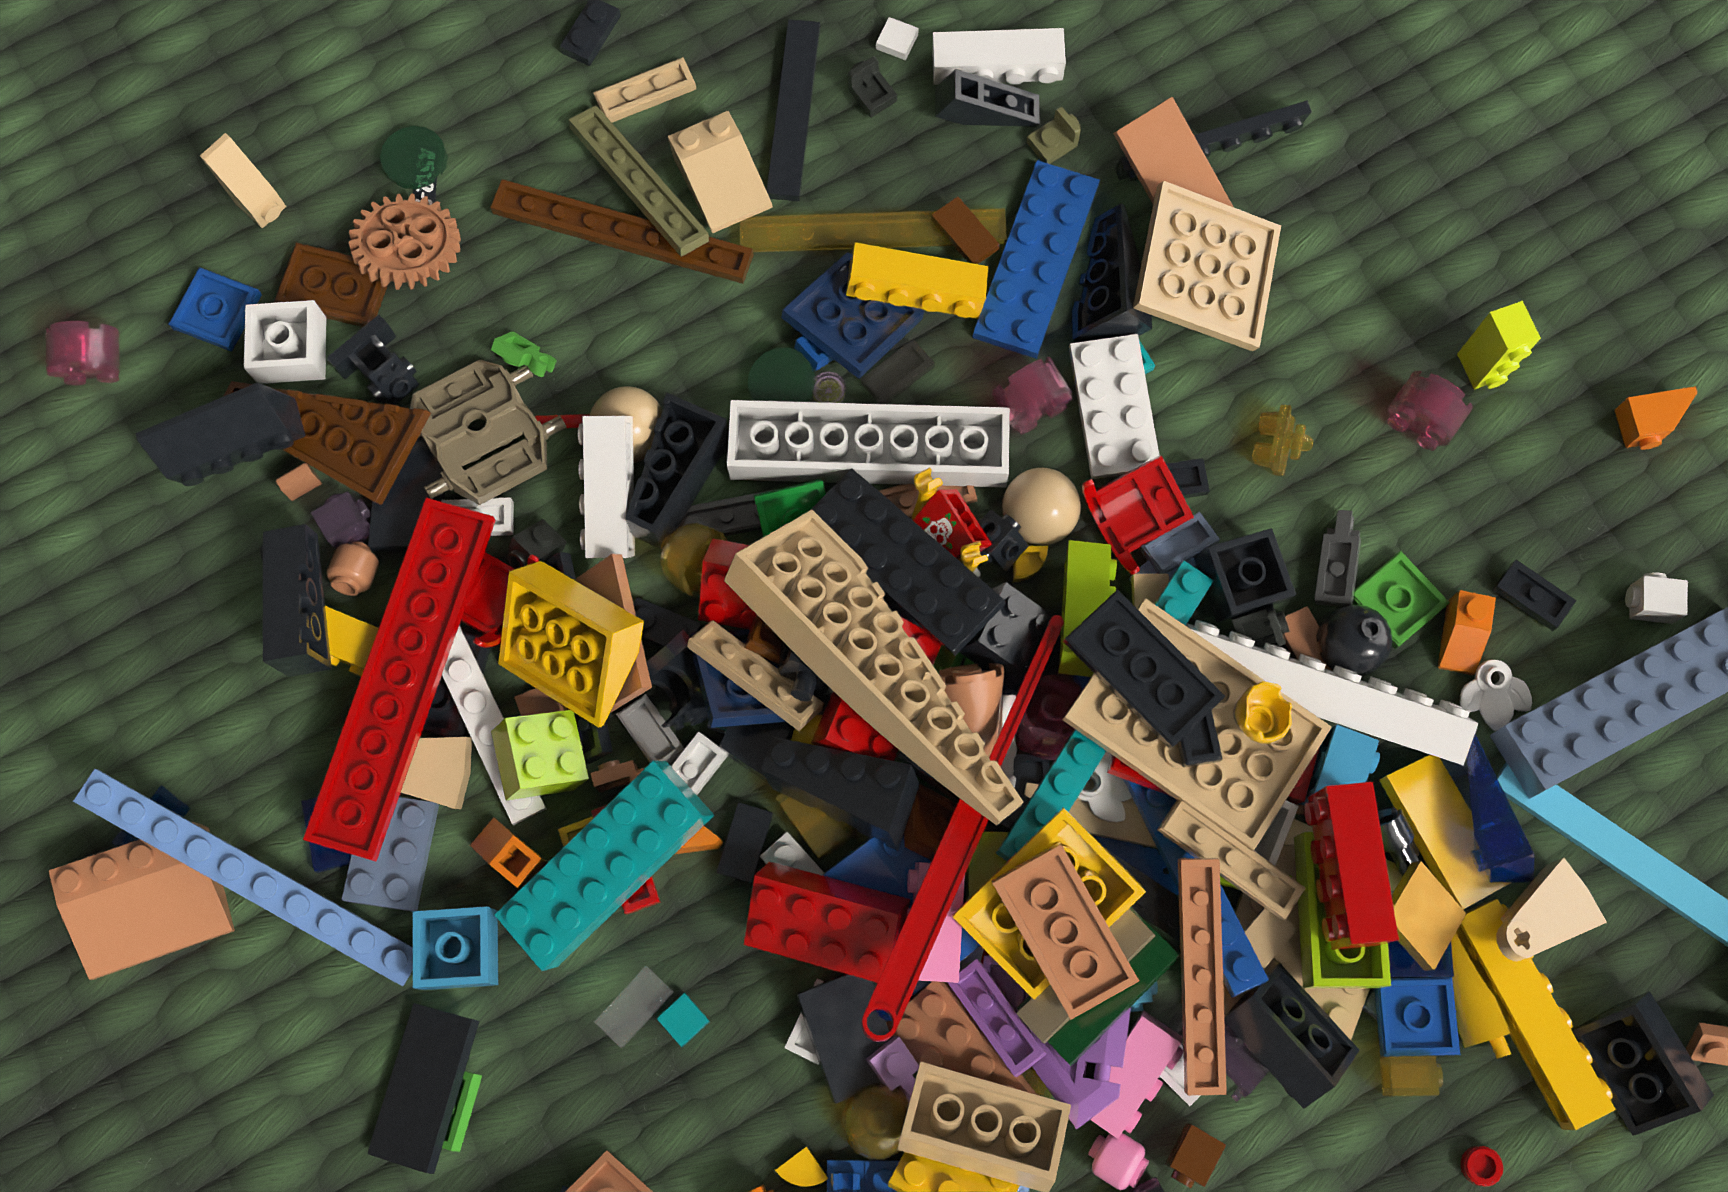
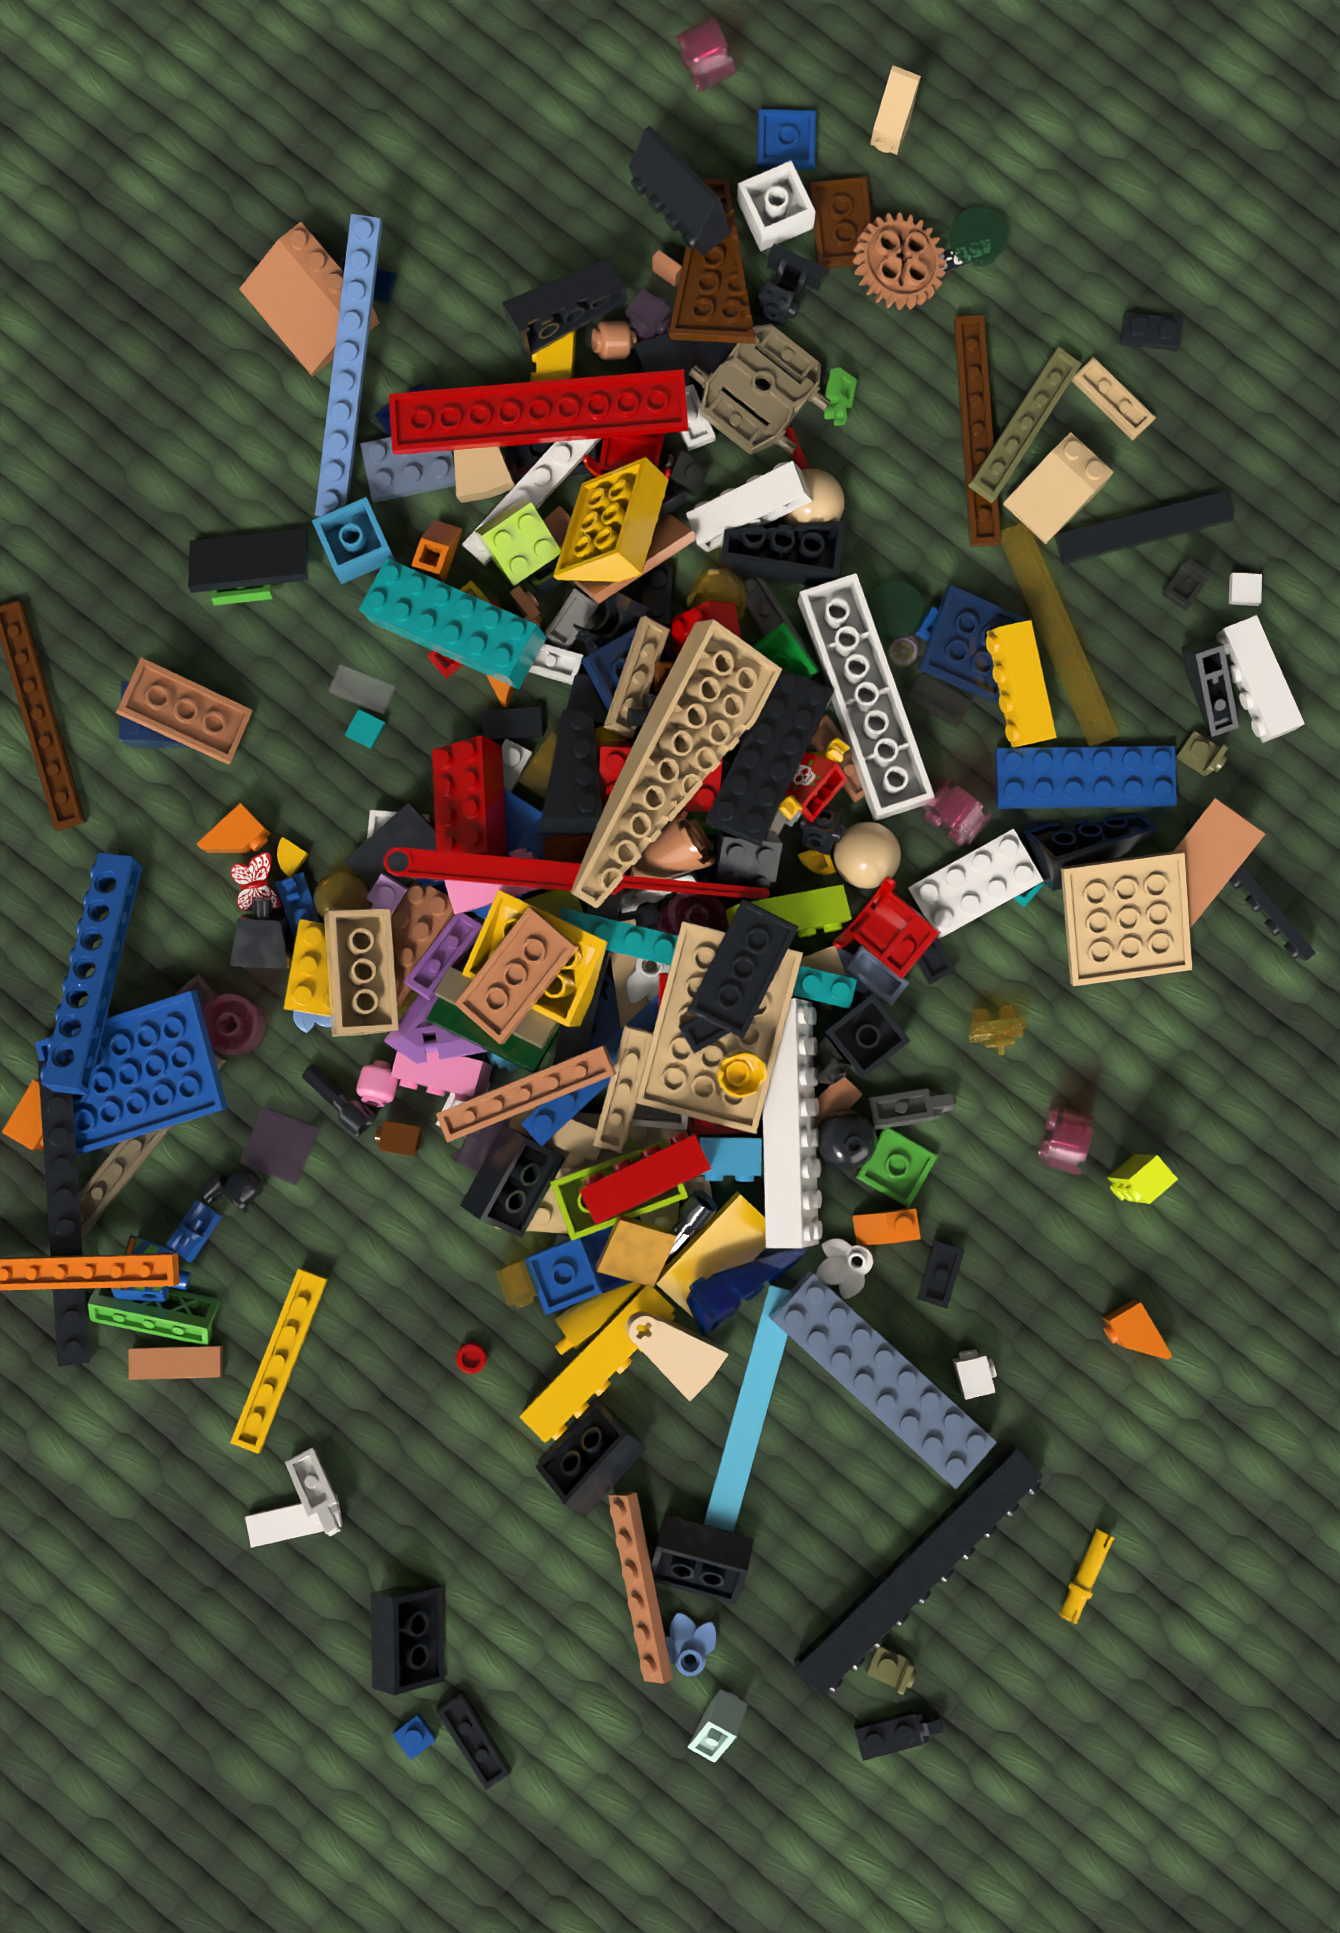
camera: 70 degrees right, 10 degrees up
reddish brown tile [931,196,1000,264] -> none

